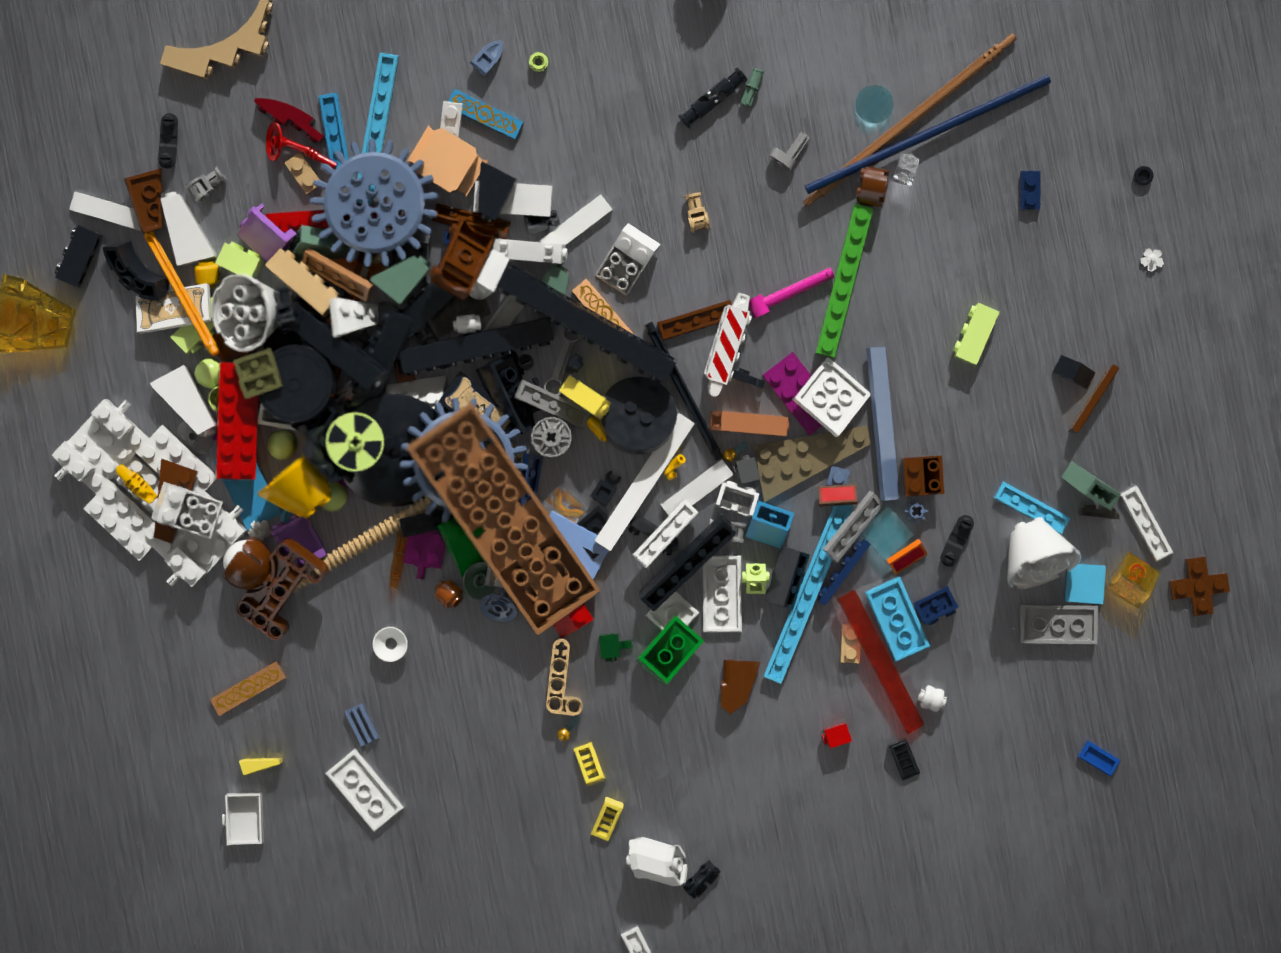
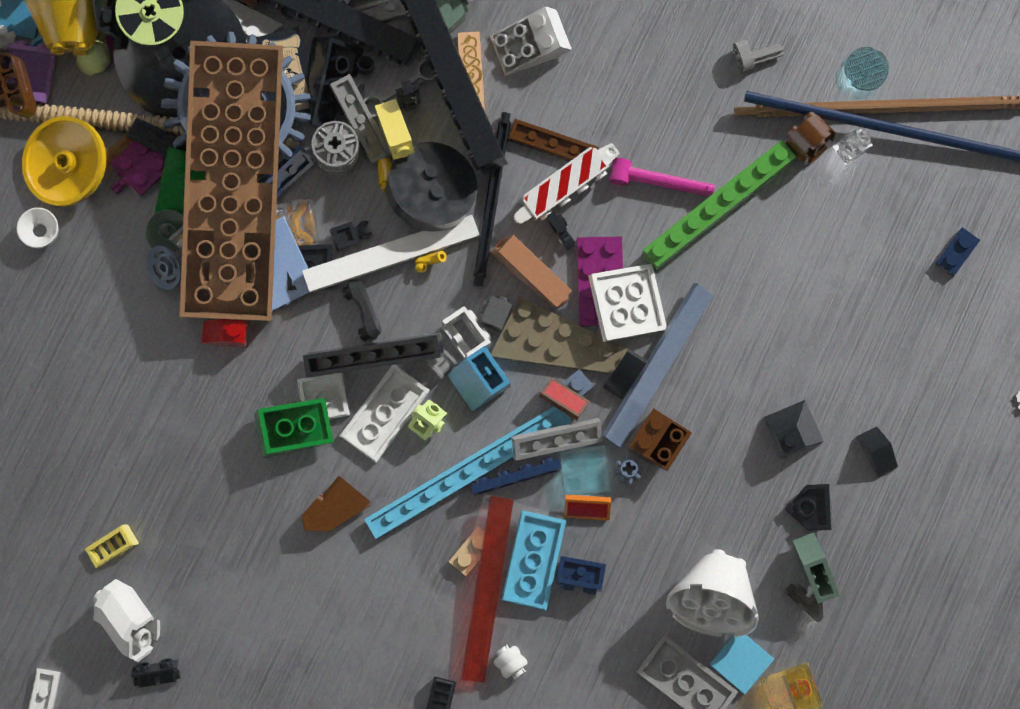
camera: 35 degrees right, 10 degrees down
dark orange head [435,580,463,608] -> none
tan beam [546,638,583,716] -> none
piece [557,715,580,741] -> none
light yellow slope [574,742,606,786] -> none
dark green brick [599,633,633,662] -> none
white tile [632,500,699,568] -> none
white tile [661,459,734,515] -> none
tan connector [684,192,710,233] -> none
piece [723,440,750,462] -> none
black brick [765,546,810,610] -> none
red brick [821,722,852,748] -> none
black piece [940,515,974,567] -> none
yellowish green brick [952,303,999,366] -> none
medium azure tile [994,482,1071,535] -> none
reddish brown tile [1070,364,1119,433] -> none
white tile [1120,486,1173,562] -> none
none -> yellow dish [22,116,106,207]
none -> black slope [603,349,648,399]
none -> black slope [764,400,824,459]
none -> black plate [785,484,833,531]

